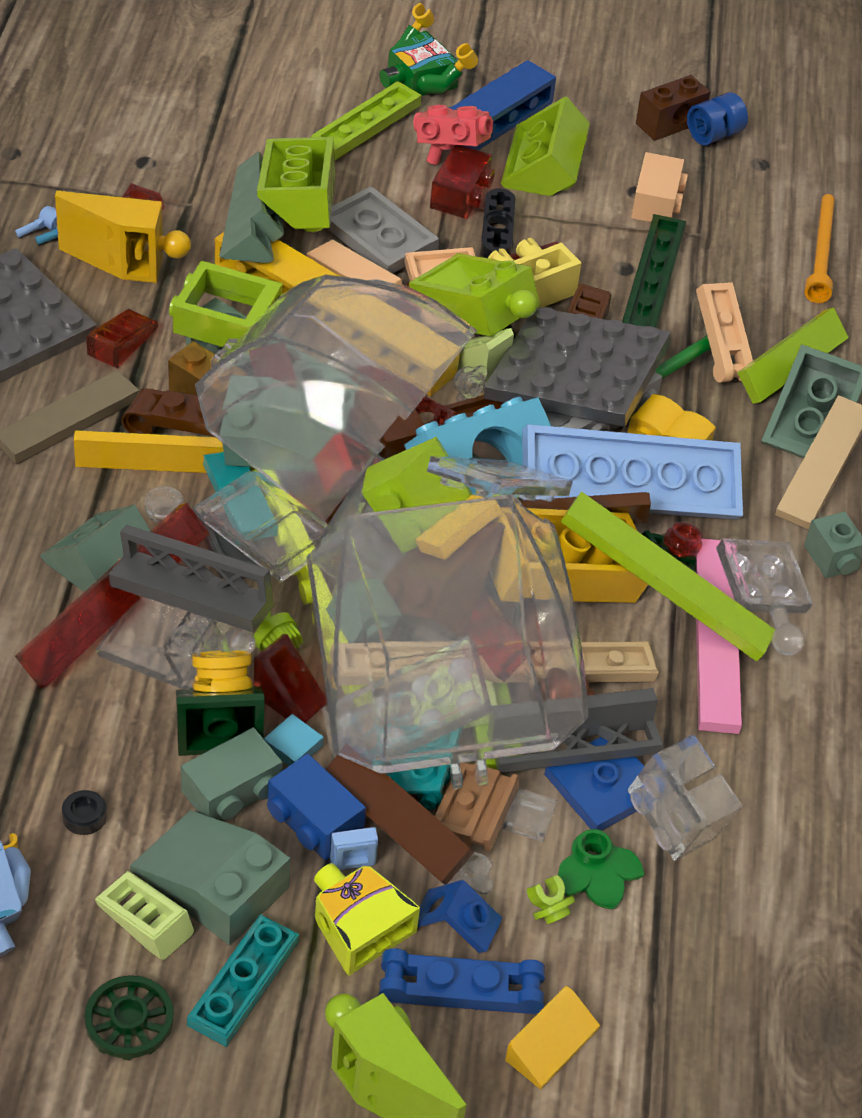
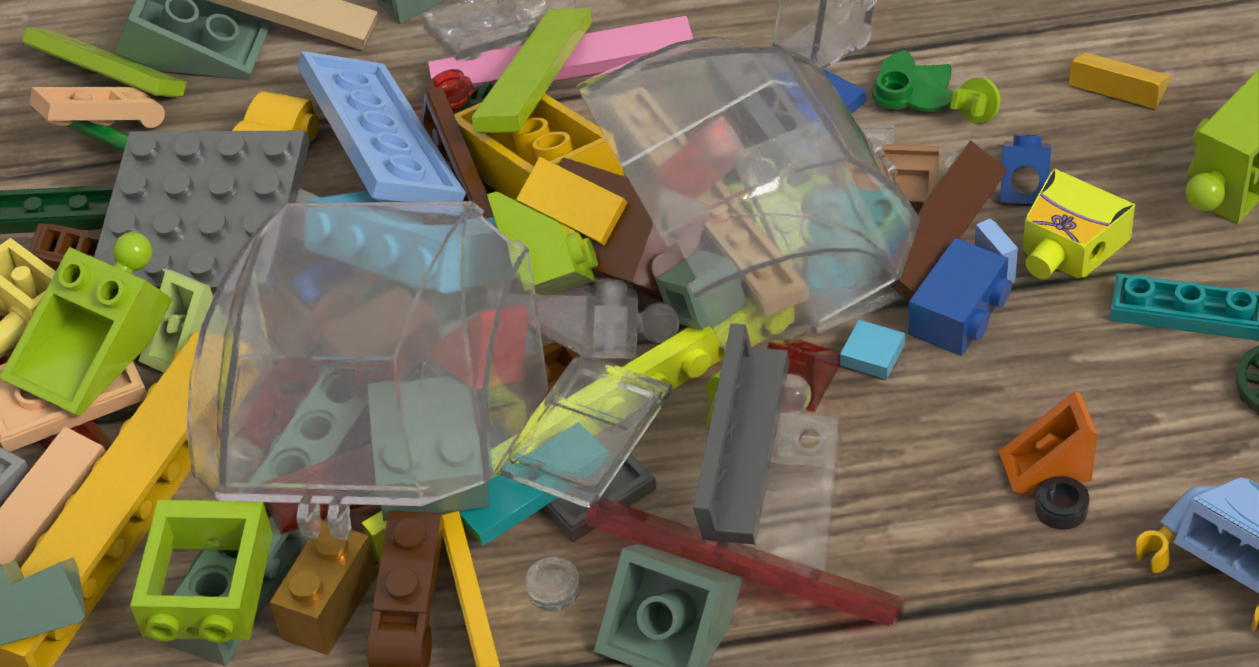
camera: 95 degrees left, 0 degrees up
yellowish green slope [95,871,194,960] -> none
sand green slope [130,810,291,946] -> none
dark green slope [176,686,264,756] -> none
sand green brick [181,727,283,821] -> none
yellow wheel [192,650,252,692] -> none
blue plate [379,948,545,1014] -> none
clear plate [427,456,573,501] -> none
none -> orange slope [998,391,1097,494]

